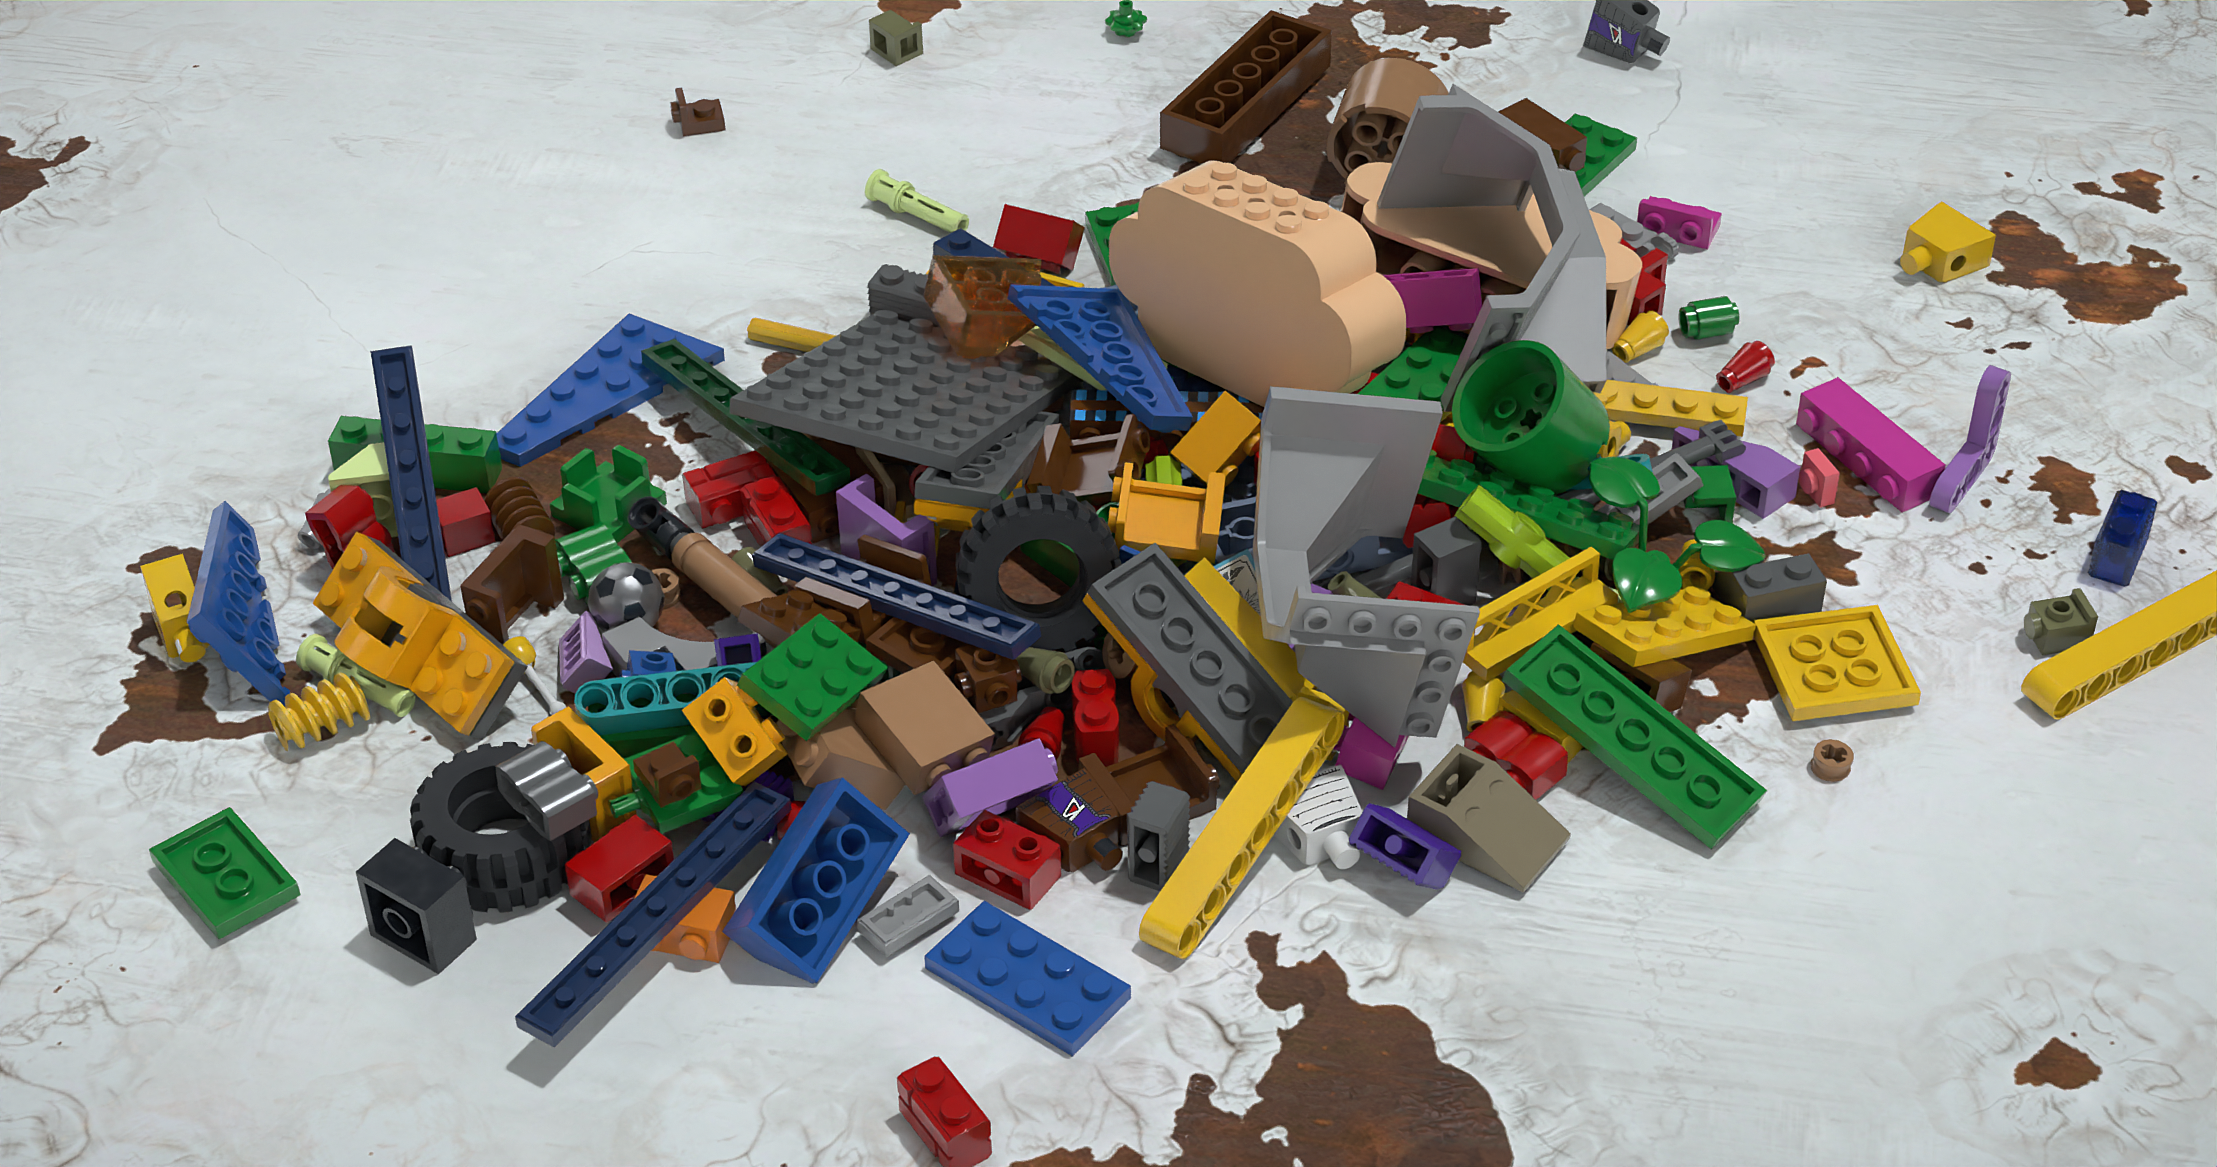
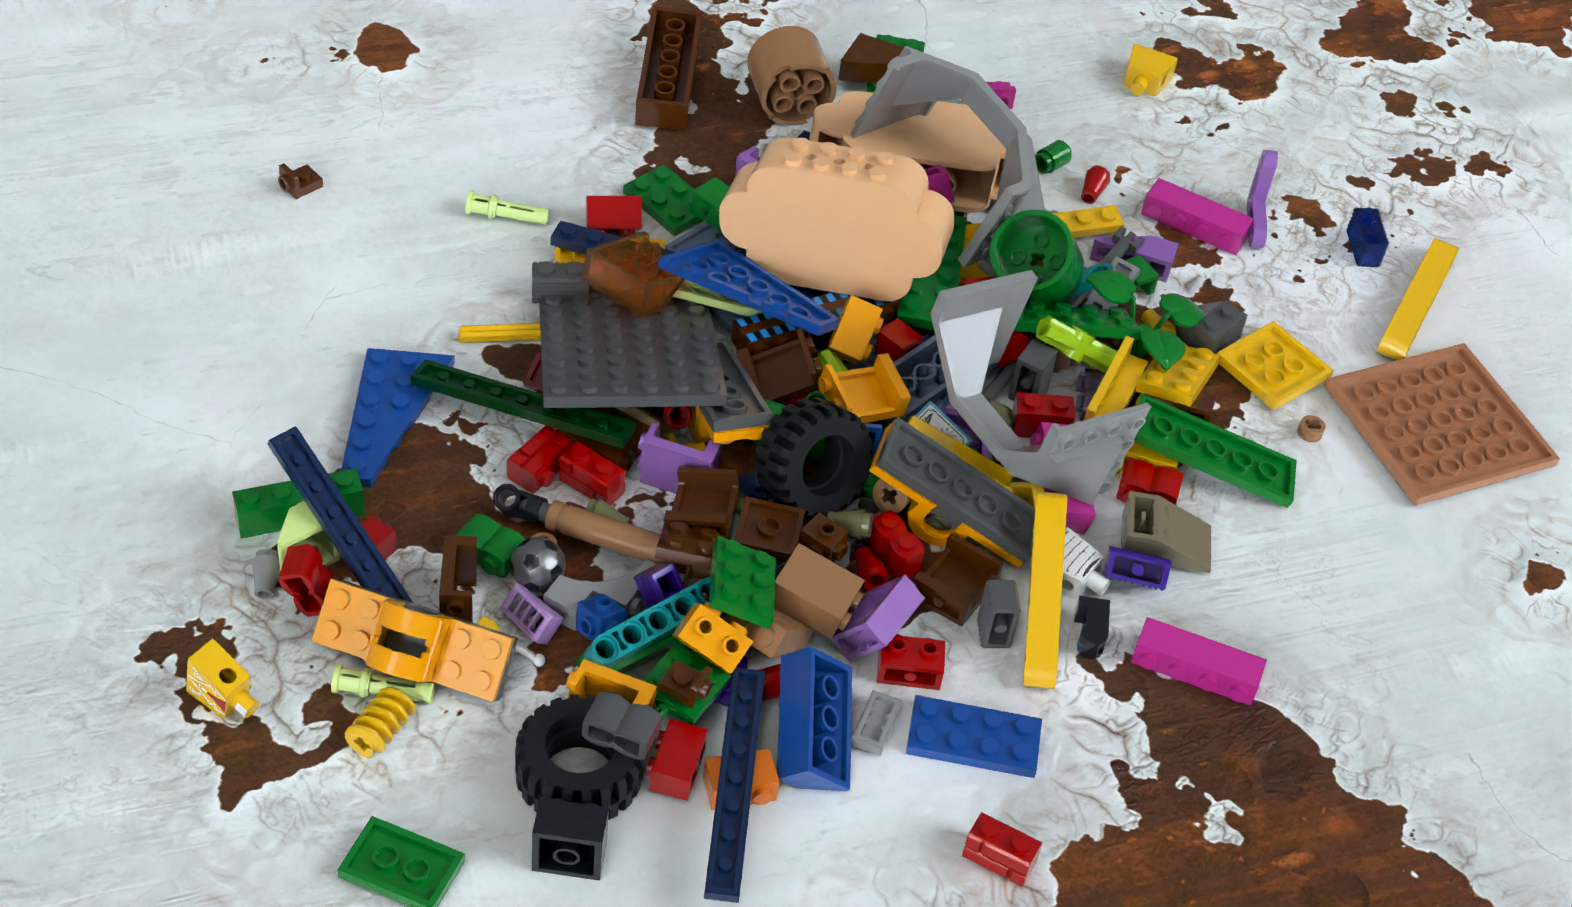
camera: 35 degrees left, 5 degrees up
blue wing [187,501,290,706] -> none
reddish brown piece [485,477,555,541] -> none
green panel [550,445,667,543] -> none
dark blue tile [752,533,1041,660] -> none
olive brick [869,10,923,66] -> none
reddish brown torso [1016,768,1123,872] -> none
green plant [1105,0,1147,37] -> none
coral plate [1799,448,1840,508] -> none
olive brick [2024,588,2098,655] -> none
none -> black leg [1074,595,1110,659]
none -> dark pink brick [1131,617,1267,706]
none -> nougat plate [1324,343,1560,506]

